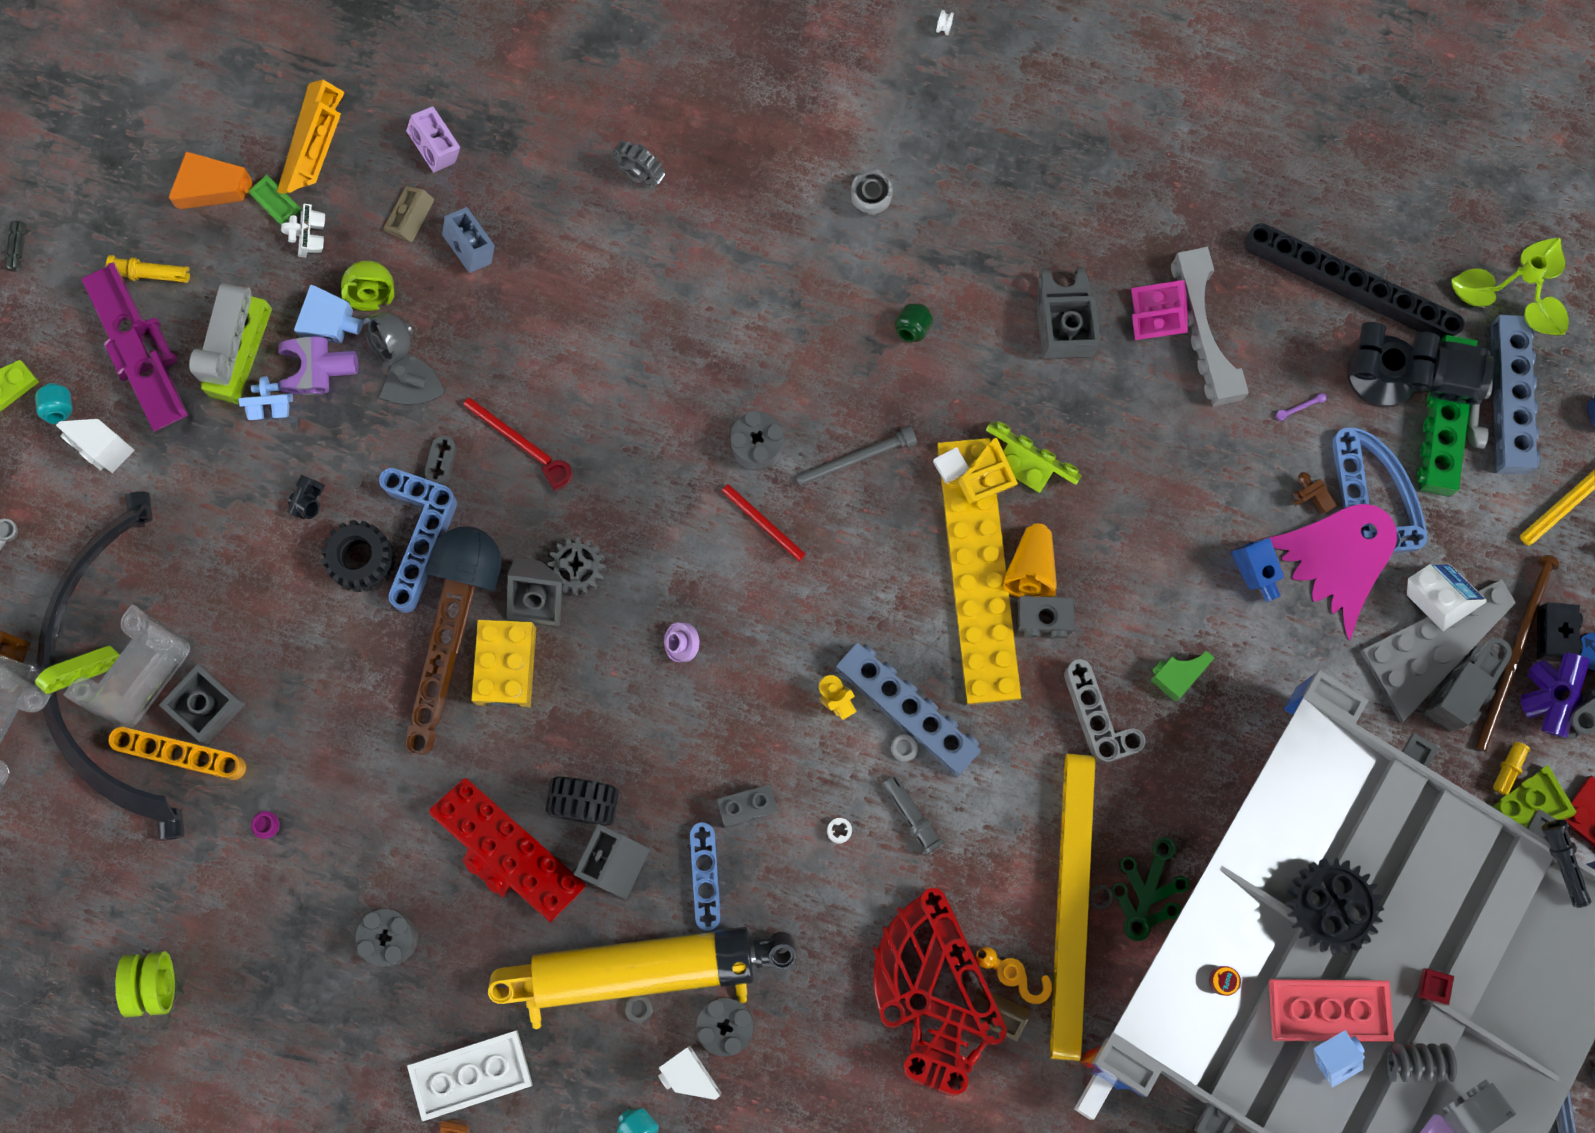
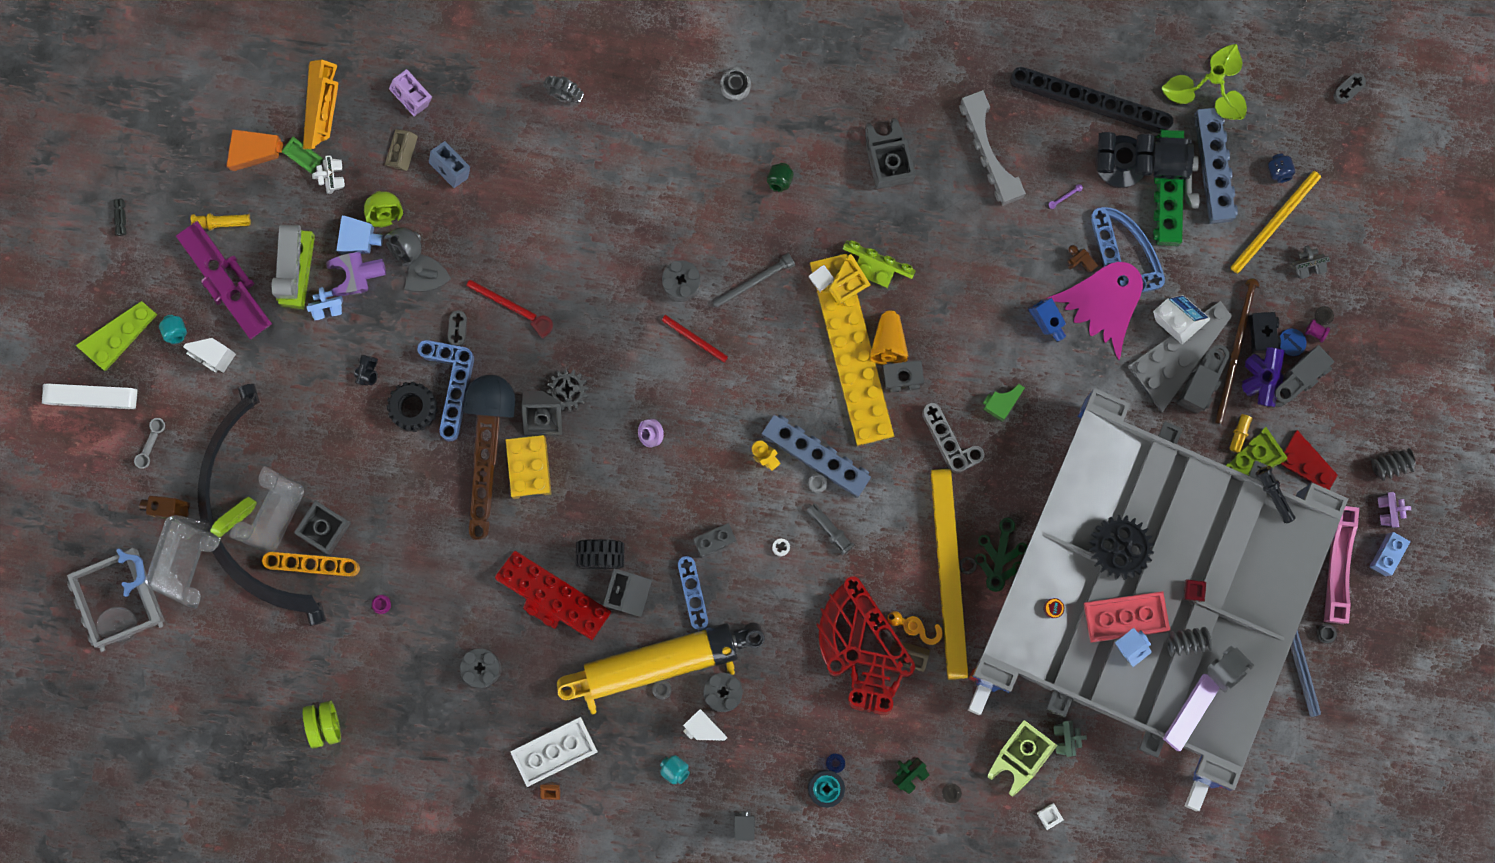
camera: 10 degrees left, 5 degrees up
dark pink slope [1131,280,1188,340] -> none

